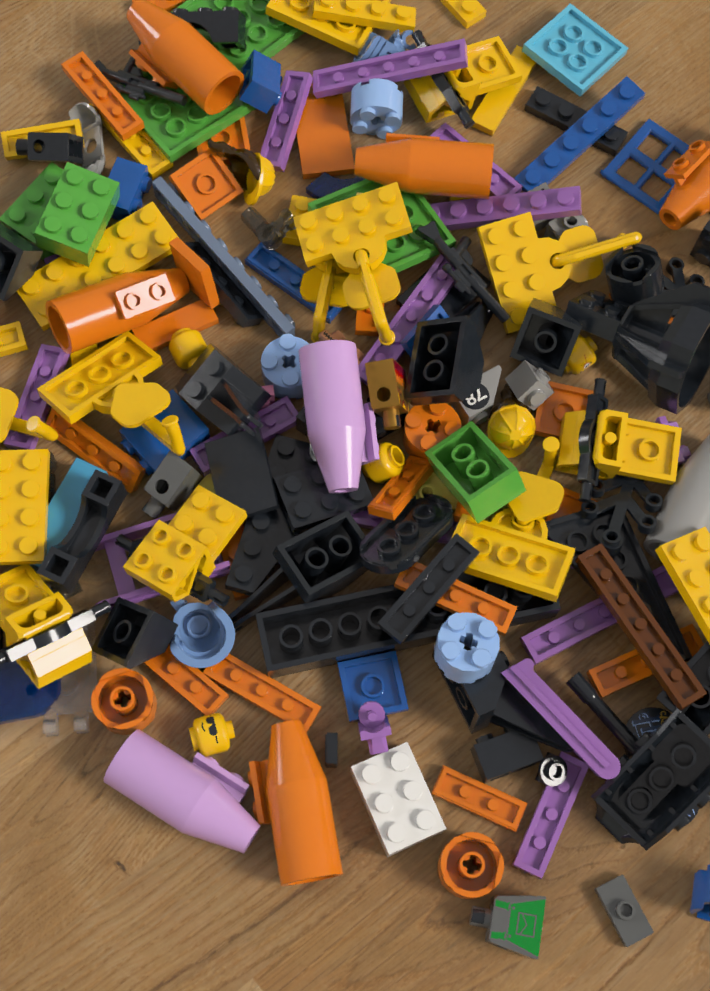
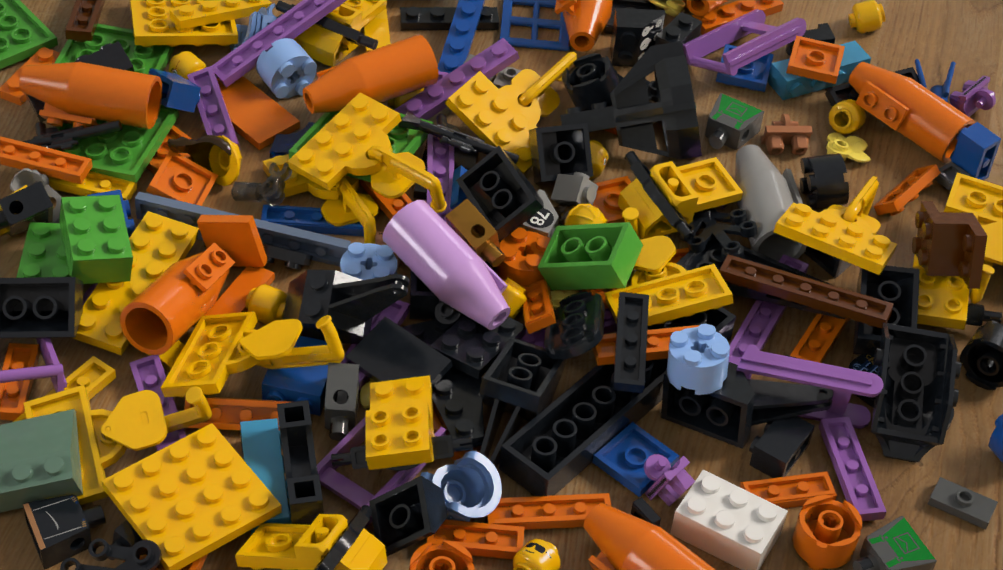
camera: 35 degrees left, 25 degrees down
black plate [535,752,568,786] -> none
none -> yellow head [168,51,206,80]

